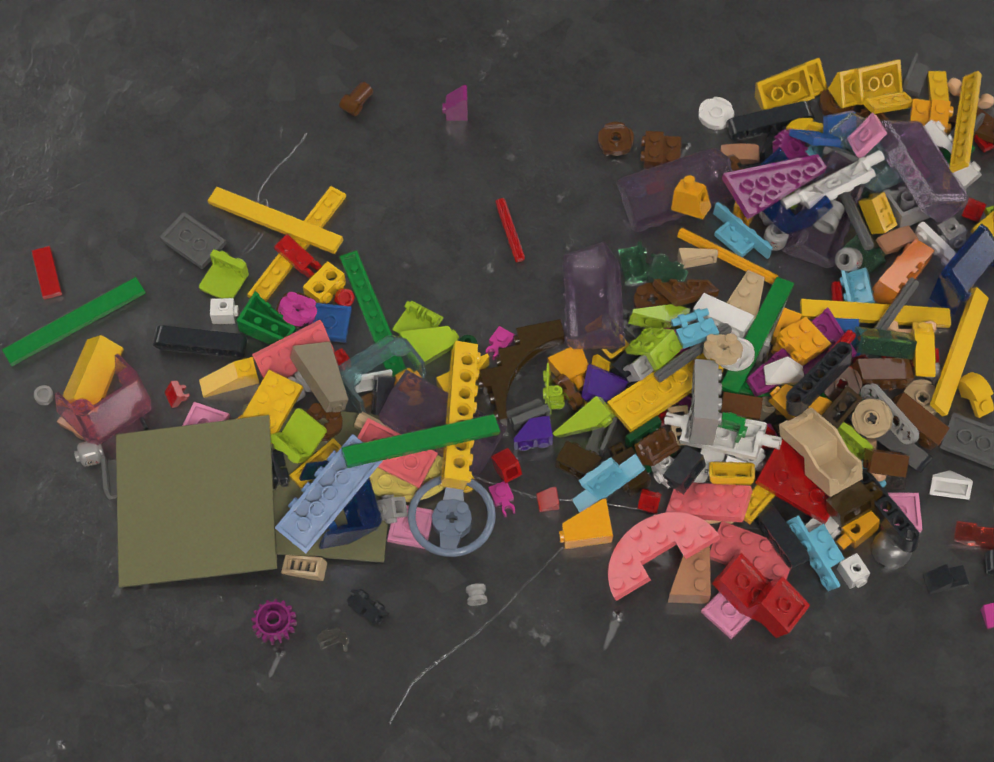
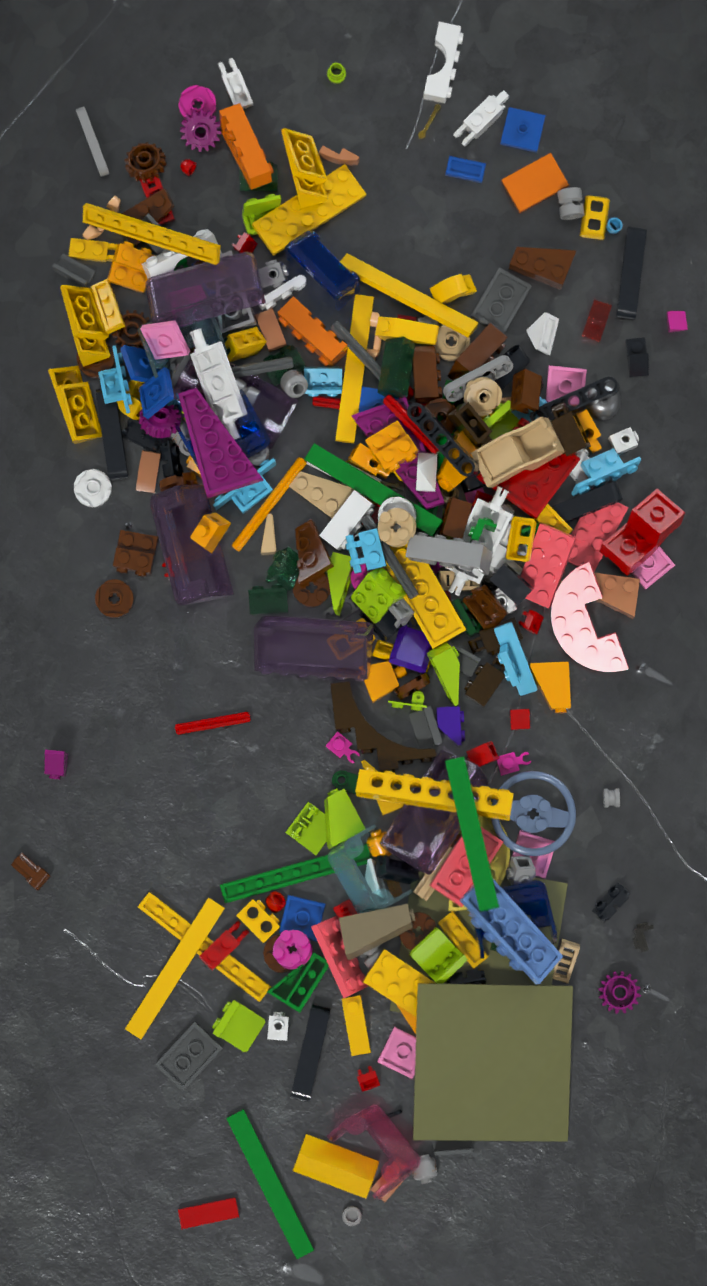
camera: 85 degrees left, 20 degrees up
none -> medium azure bracket [98,346,132,413]

